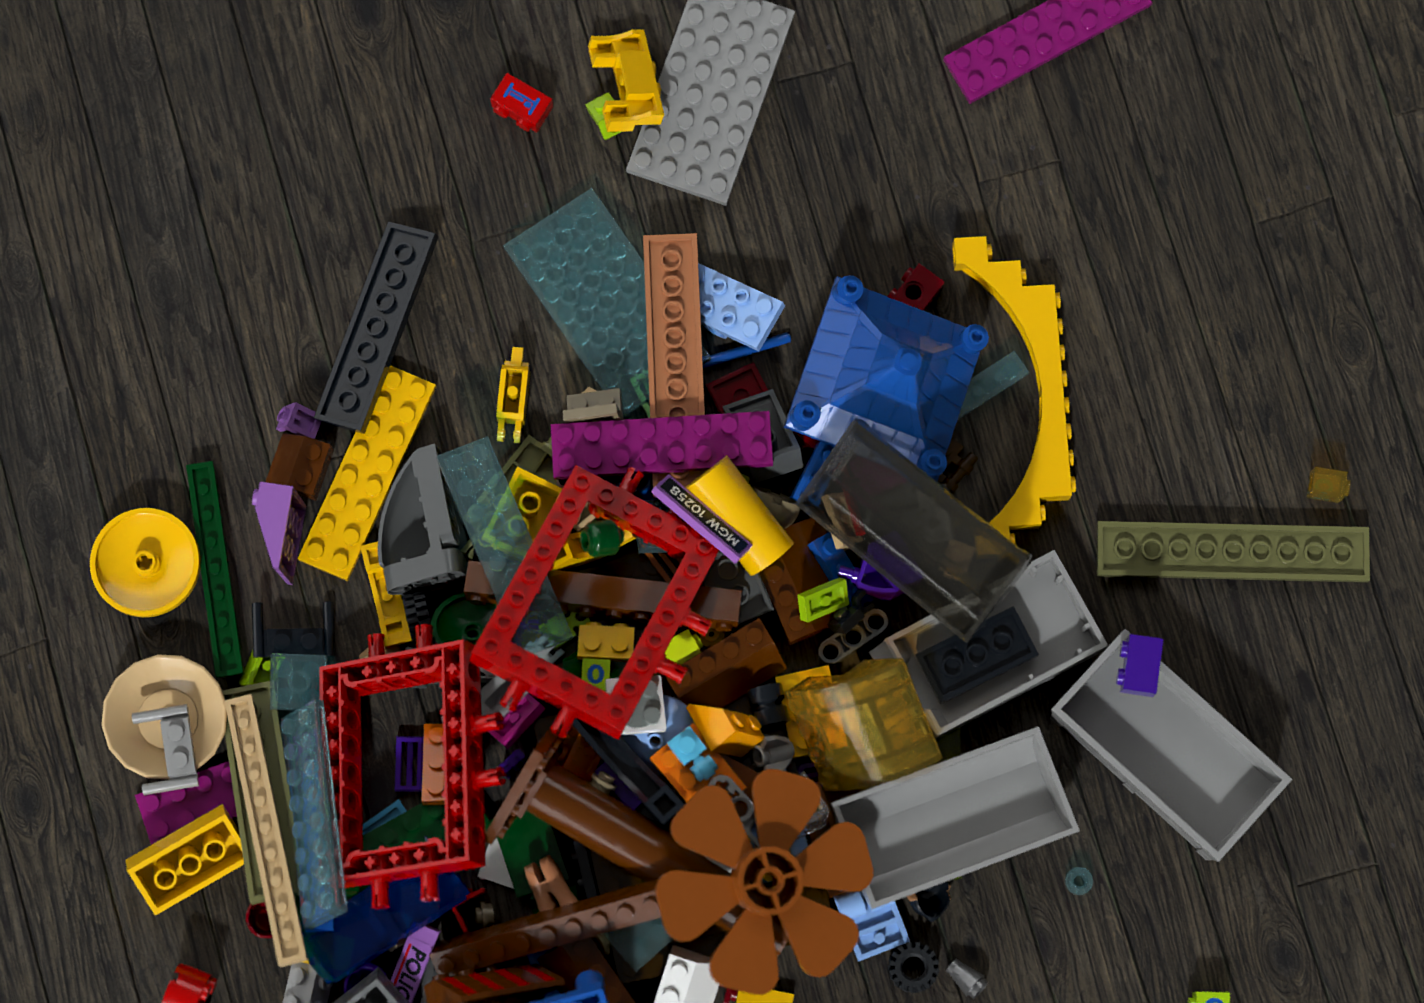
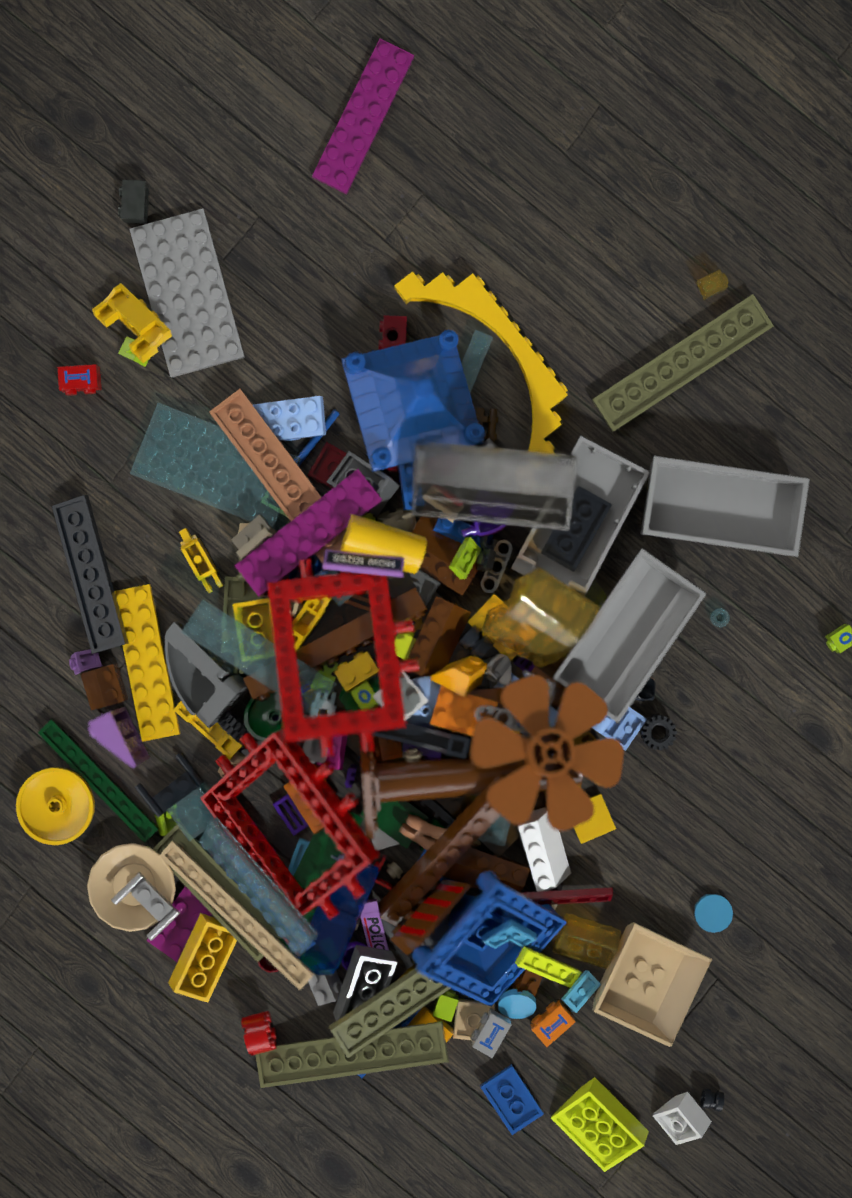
camera: 30 degrees left, 10 degrees up
dark green head [580,519,624,558] -> none
medium azure plate [667,726,718,782] -> none
flat silver cone [946,959,988,999] -> none
dark purple brick [1116,634,1163,697] -> none

